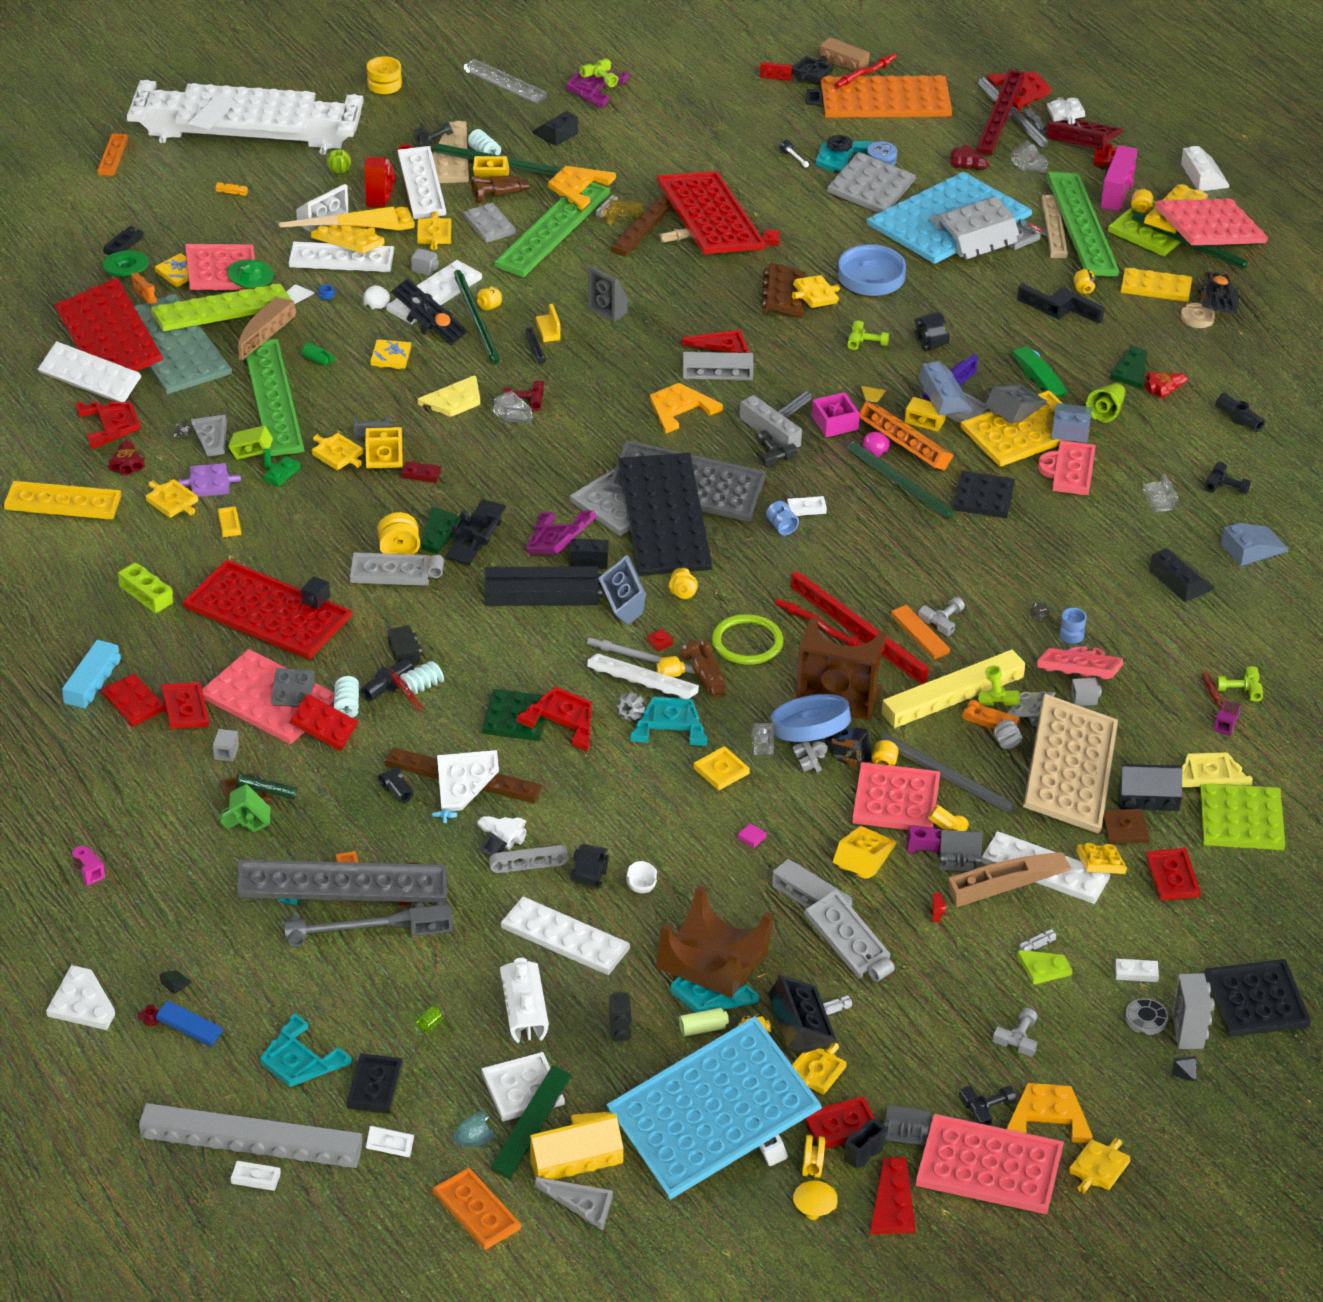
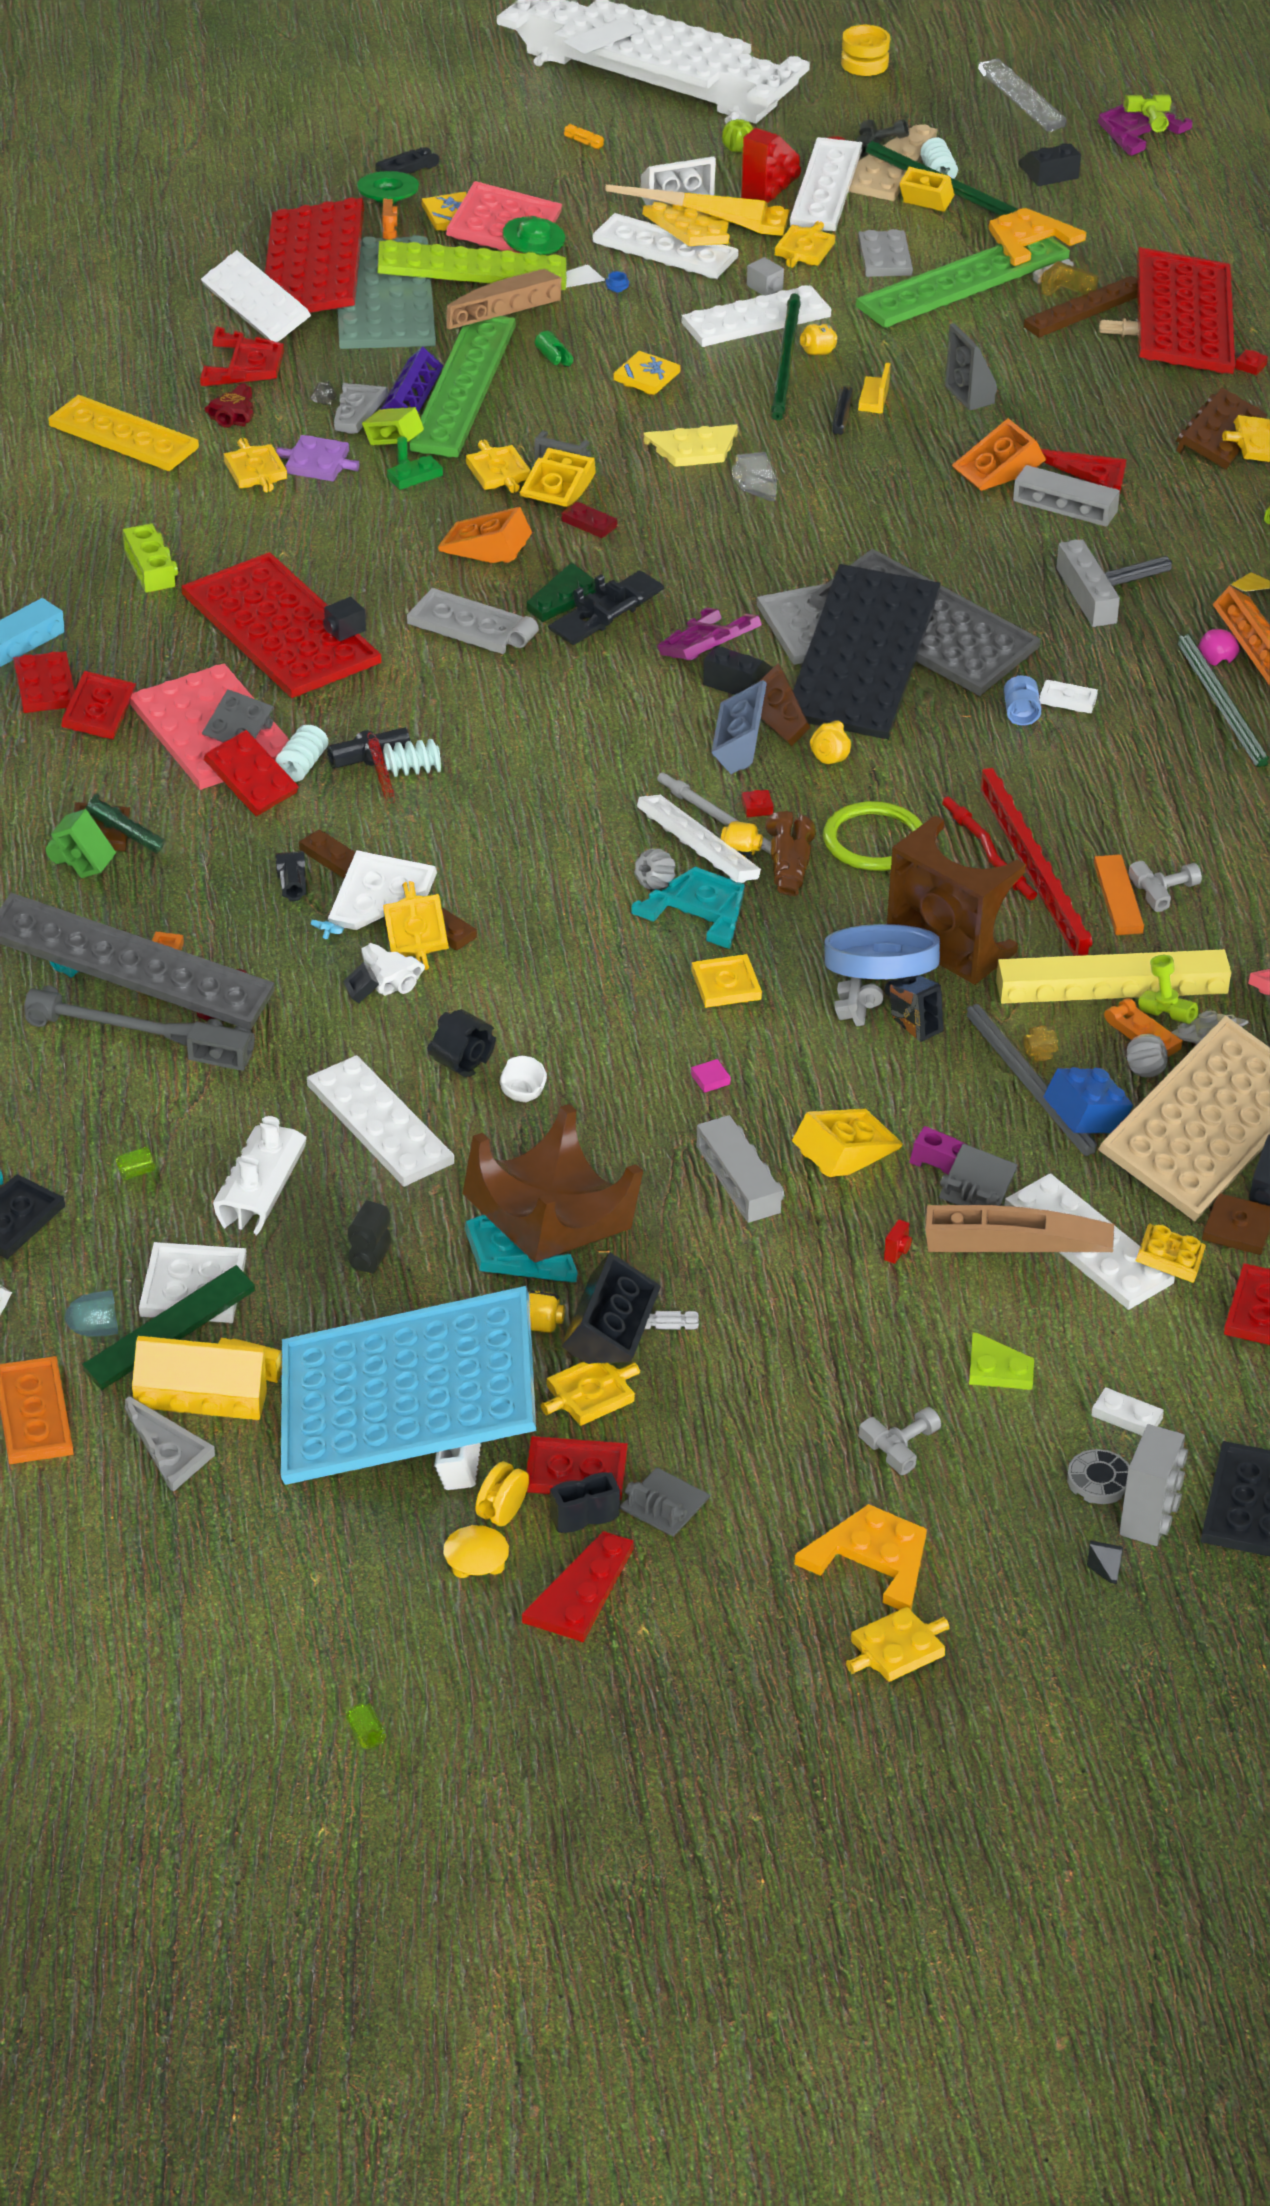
camera: 25 degrees right, 0 degrees up
orange tile [97,133,128,176] -> none
light grey brick [213,729,239,762] -> none
yellow tile [218,507,241,537] -> none
white hair [363,286,390,309] -> none
yellow wheel [377,512,420,555] -> none
pearl dark grey brick [387,625,422,666] -> none
black piece [391,278,468,345] -> none
reddish brown piece [471,175,530,202] -> none
dark green plate [482,689,546,741] -> none
black brick [485,566,602,606] -> none
light grey beam [489,845,569,873] -> none
dark red bar [503,380,544,411] -> none
red wing [517,687,592,751] -> none
light orange wing [650,383,723,434] -> none
yellowish green brick [679,1008,729,1037] -> none
clear slope [752,723,775,755] -> none
pearl dark grey bar [756,430,798,468] -> none
light grey hinge [804,889,895,982] -> none
dark pink brick [812,392,860,437] -> none
coral plate [852,762,940,830] -> none
yellow head [871,740,899,766] -> none
coral plate [916,1114,1064,1214] -> none
yellow piece [928,804,969,831] -> none
black bar [959,1086,1016,1126] -> none
light grey axle [1019,929,1056,951] -> none
none -> dark purple fence [380,346,444,413]
none -> yellow plate [383,881,449,971]
none -> orange slope [438,507,532,563]
none -> reddish brown wing [759,663,811,747]
none -> orange slope [951,419,1046,491]
none -> clear yellow gear [1023,1025,1058,1062]
none -> blue brick [1043,1067,1133,1133]

